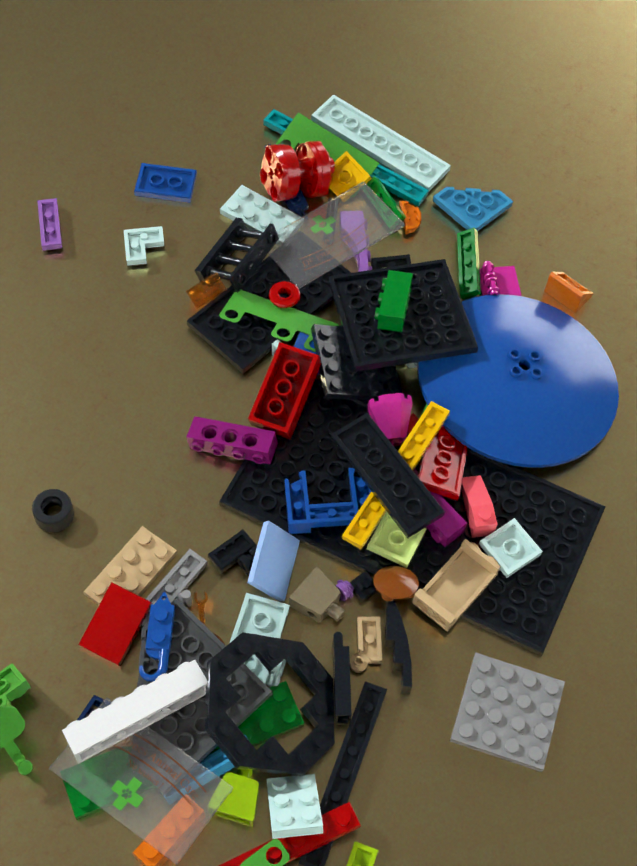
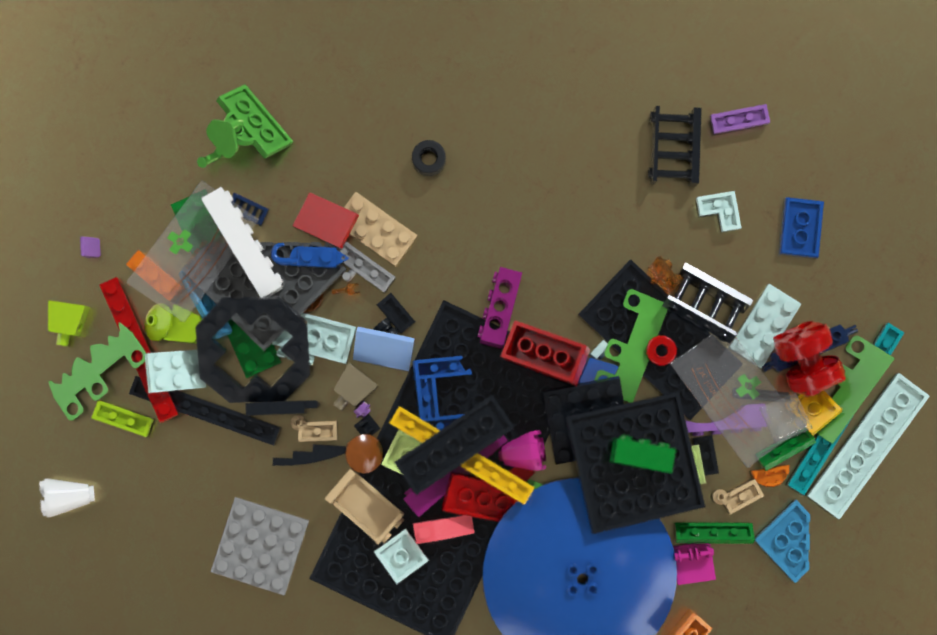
camera: 90 degrees right, 25 degrees up
none -> lime dish [144,303,173,341]
none -> black fence [648,106,702,186]
none -> tan hinge [712,479,764,514]
none -> clear plate [759,392,812,444]

